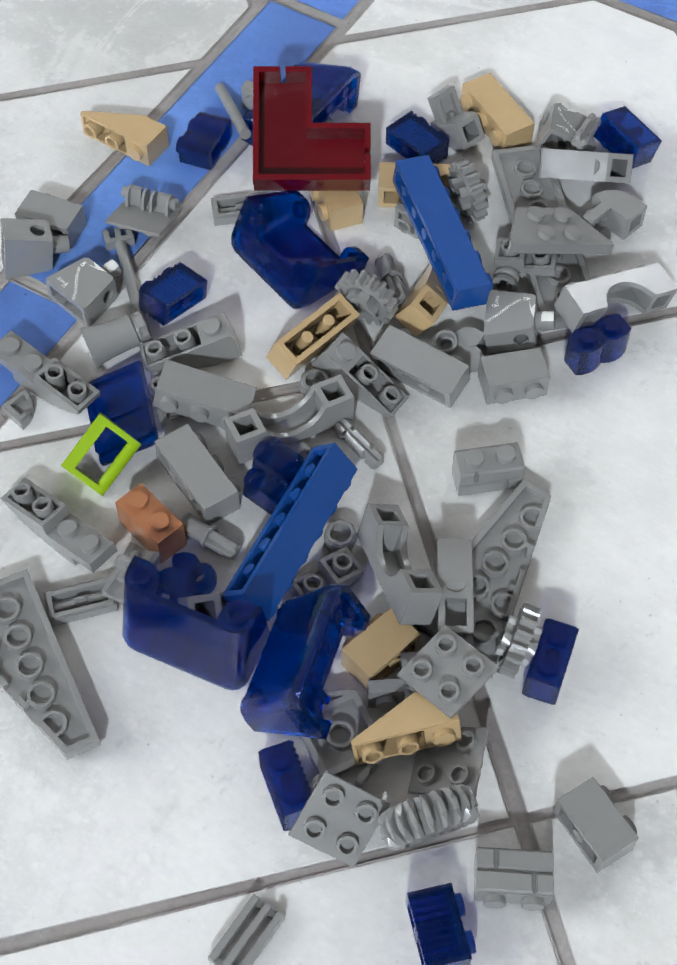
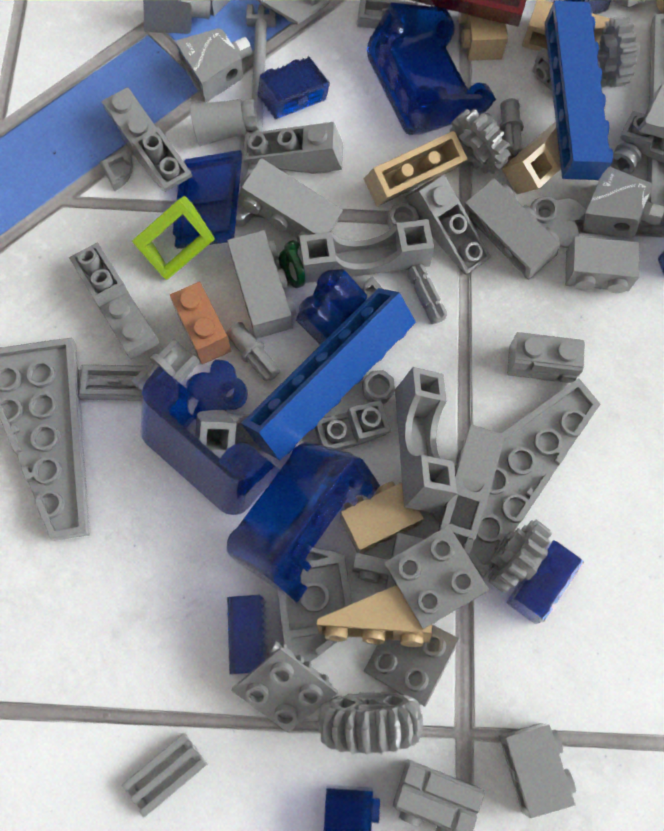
camera: 15 degrees right, 15 degrees up
none -> dark green piece [278,240,305,288]

